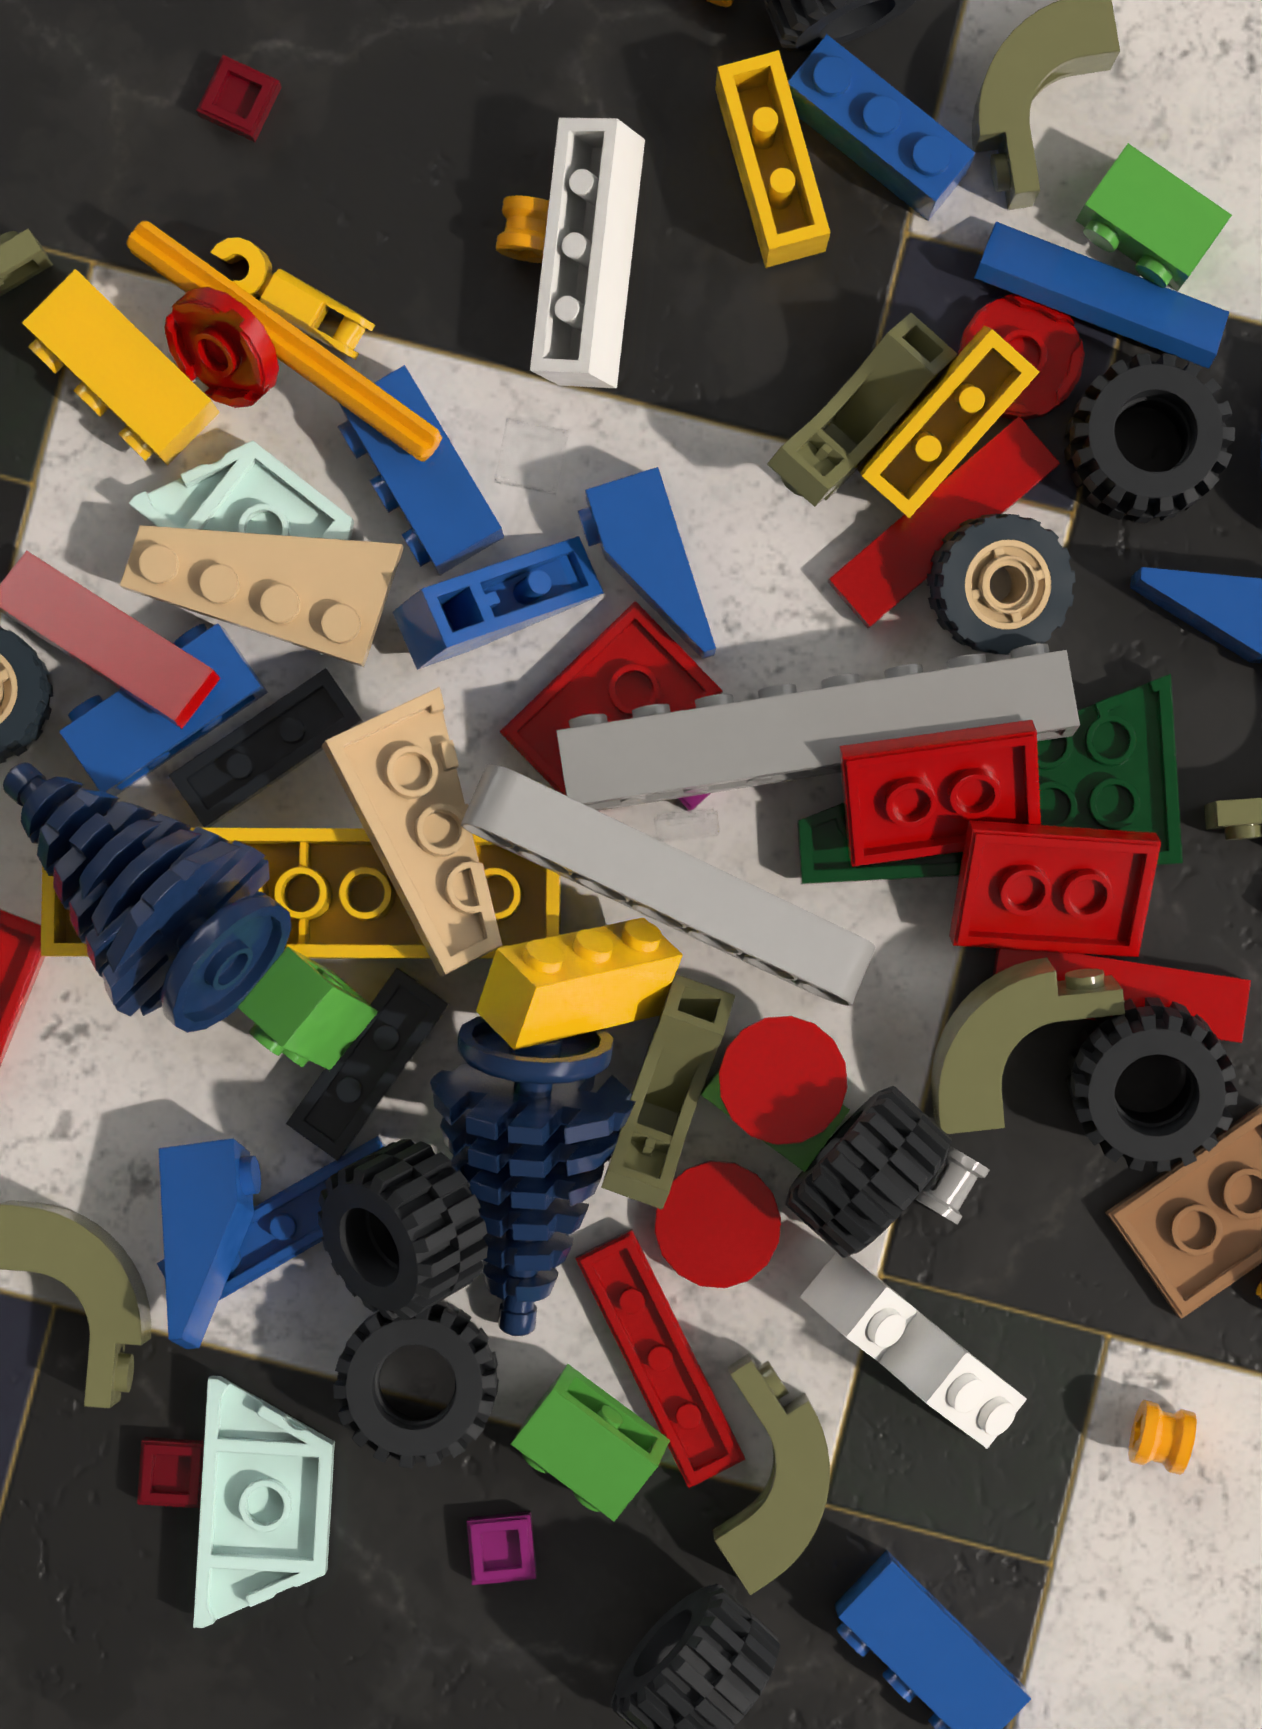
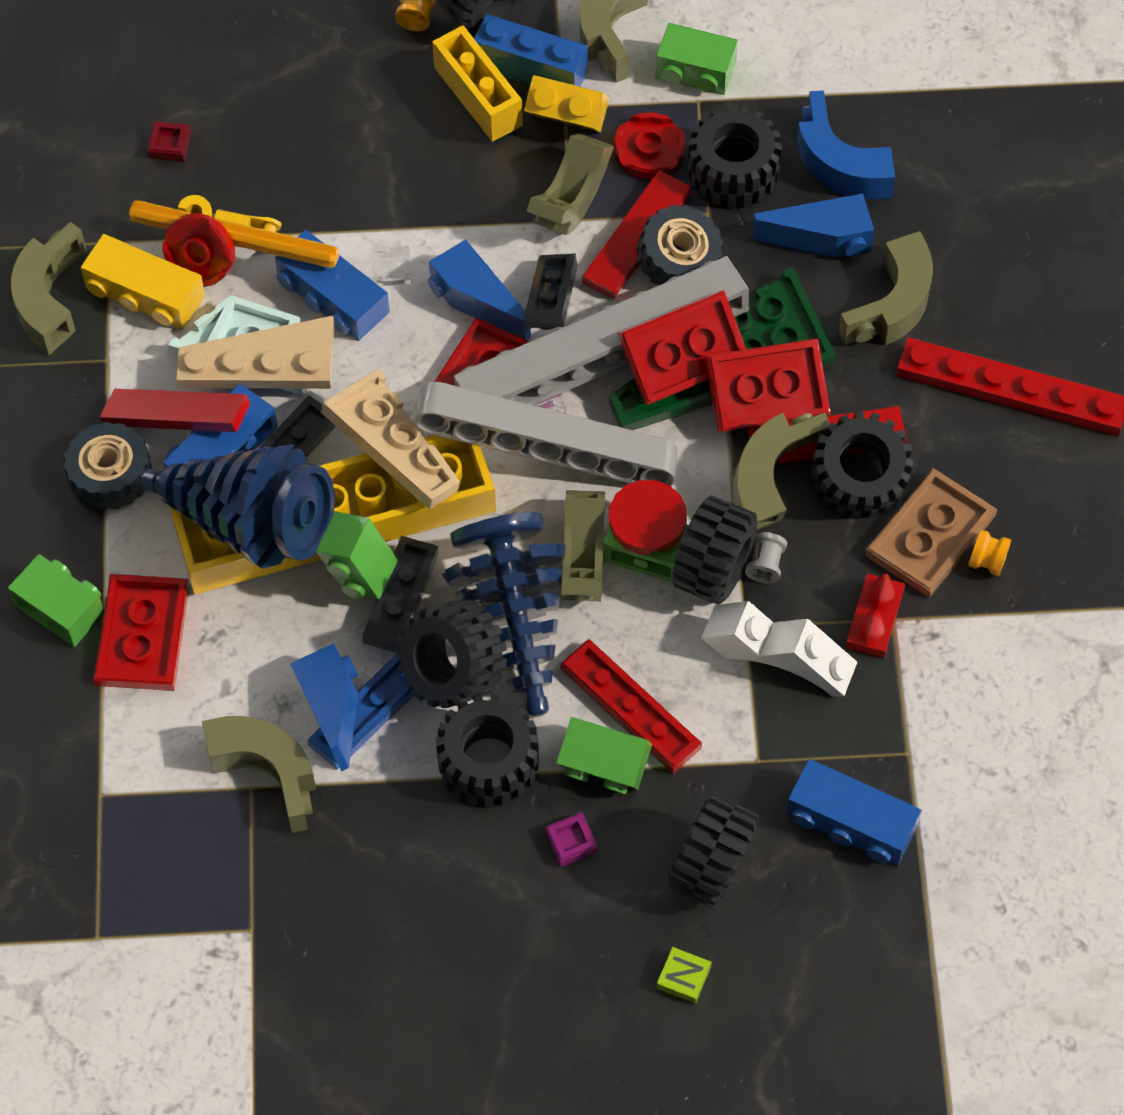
camera: 15 degrees left, 25 degrees down
dark red tile [137,1437,204,1508] -> none
light aqua wing [193,1376,335,1628] -> none
blue slope [392,536,604,670] -> none
yellow brick [476,917,683,1050] -> none
light orange wheel [496,195,549,263] -> none
white brick [530,118,645,388] -> none
red tile [655,1160,781,1288] -> none
olive arch [713,1354,830,1595] -> none
yellow brick [857,325,1039,518] -> none
blue tile [974,222,1229,369] -> none
light orange wheel [1128,1400,1197,1475] -> none
none -> yellow brick [524,75,610,133]
none -> black plate [524,253,578,330]
none -> red tile [846,573,905,658]

